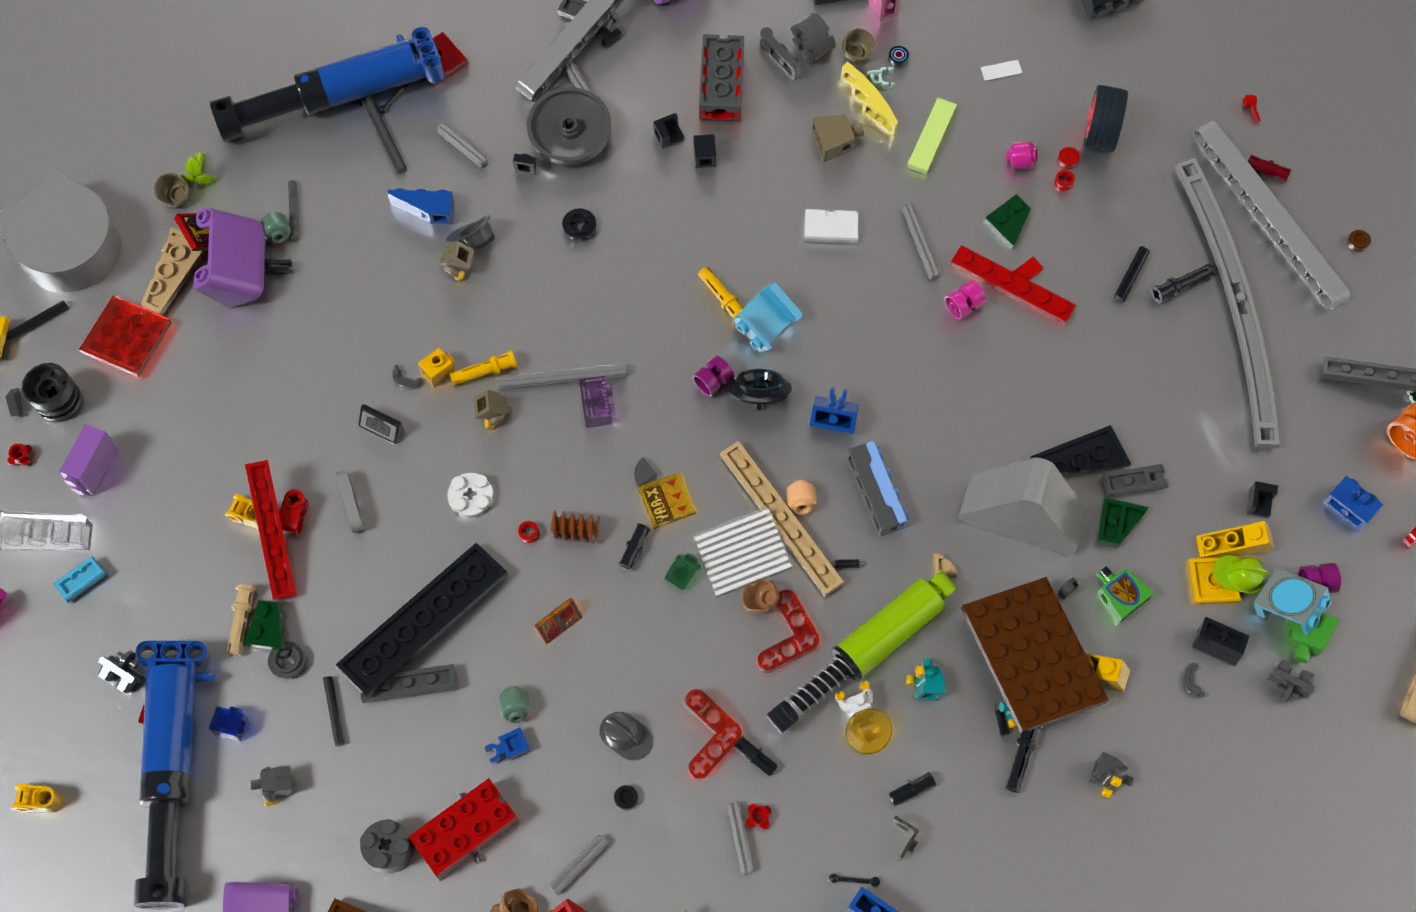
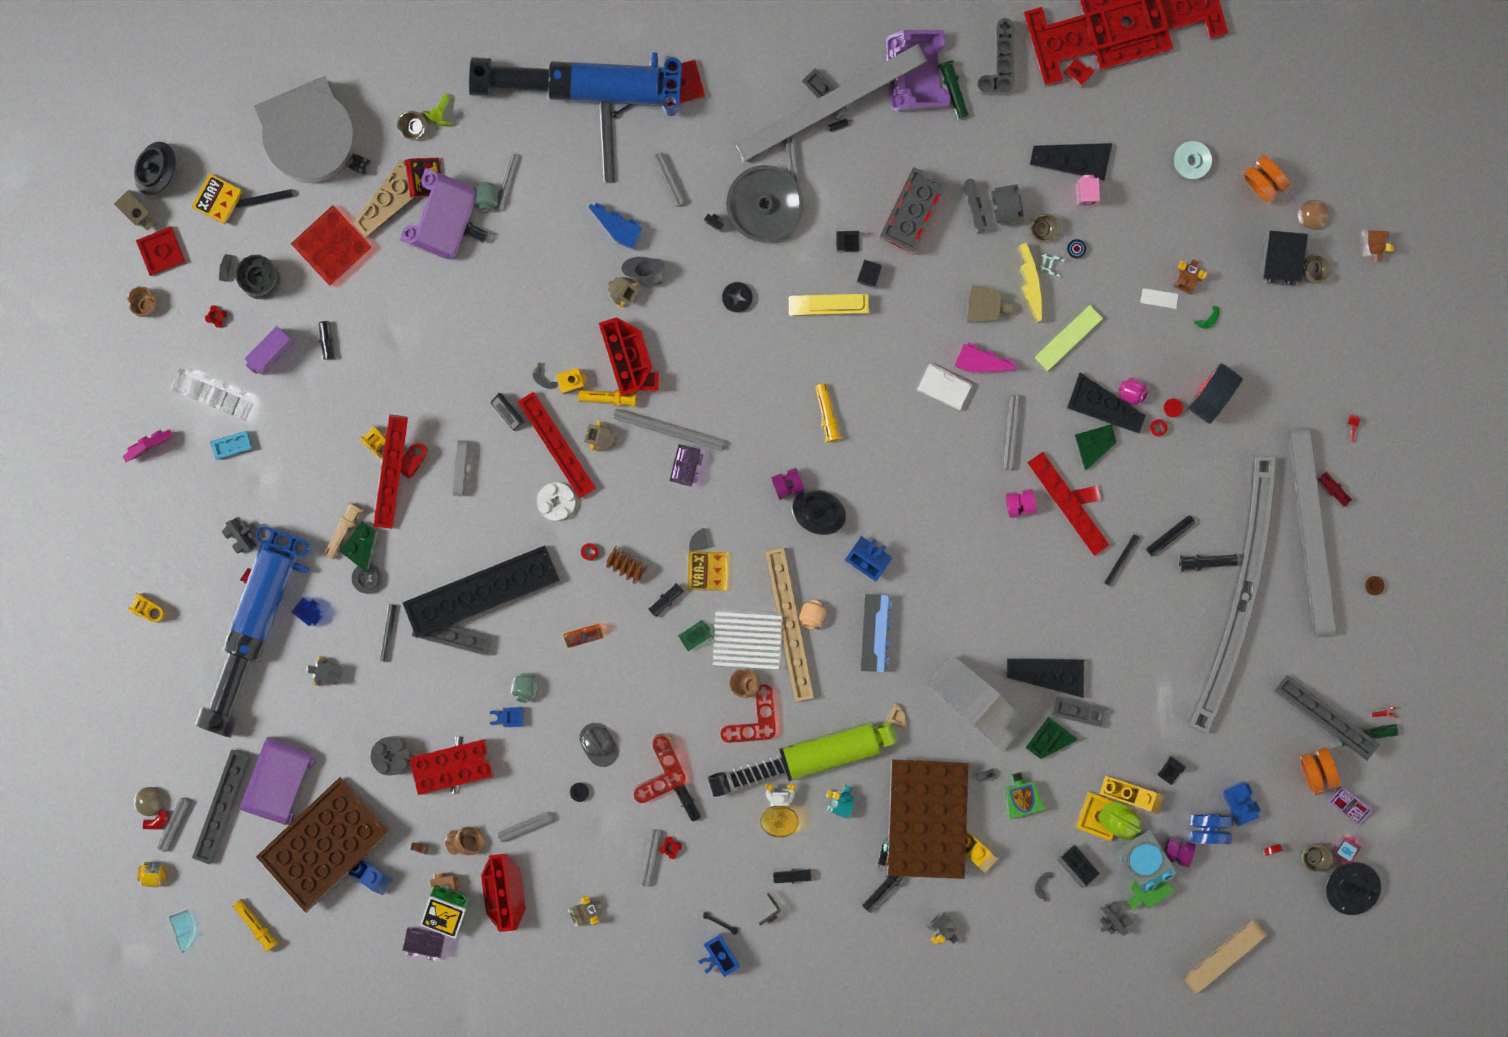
camera: 20 degrees right, 20 degrees up
medium azure panel [732,282,804,352] -> none
black piece [829,559,867,568] -> none
none -> black axle [318,321,335,360]
none -> black wheel [348,154,371,175]
none -> red plate [518,392,596,498]
none -> red wedge [599,317,652,396]
none -> red panel [639,372,659,392]
none -> light yellow slope [789,294,869,316]
none -> dark pink slope [954,342,1017,374]
none -> black wing [1067,372,1146,434]
none -> black bar [1104,534,1140,586]
none -> dark orange piece [1173,260,1207,295]
none -> blue wheel [1189,813,1233,844]
none -> green piece [1194,306,1220,329]

